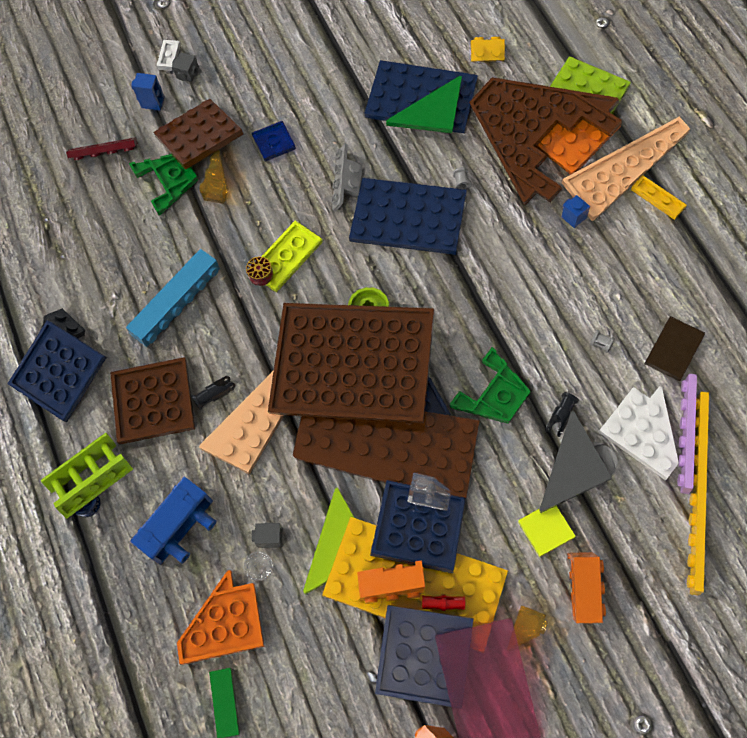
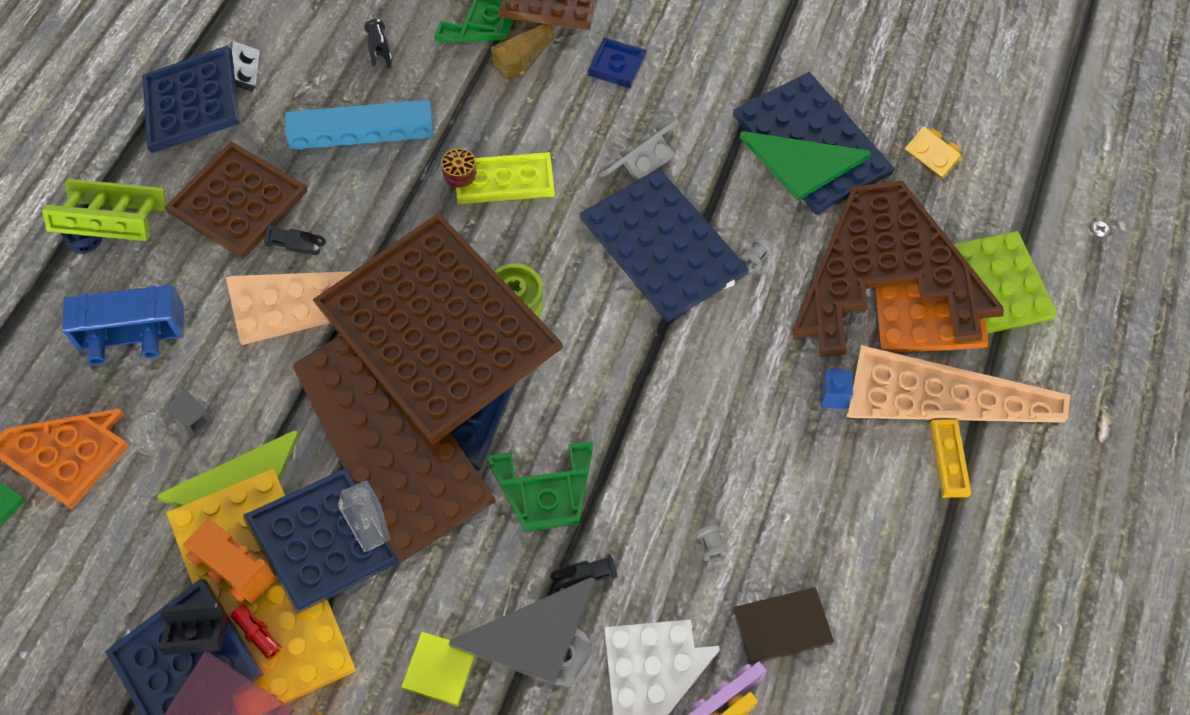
camera: 35 degrees right, 5 degrees down
none -> black bracket [159,602,229,655]
none -> black piece [364,19,392,69]

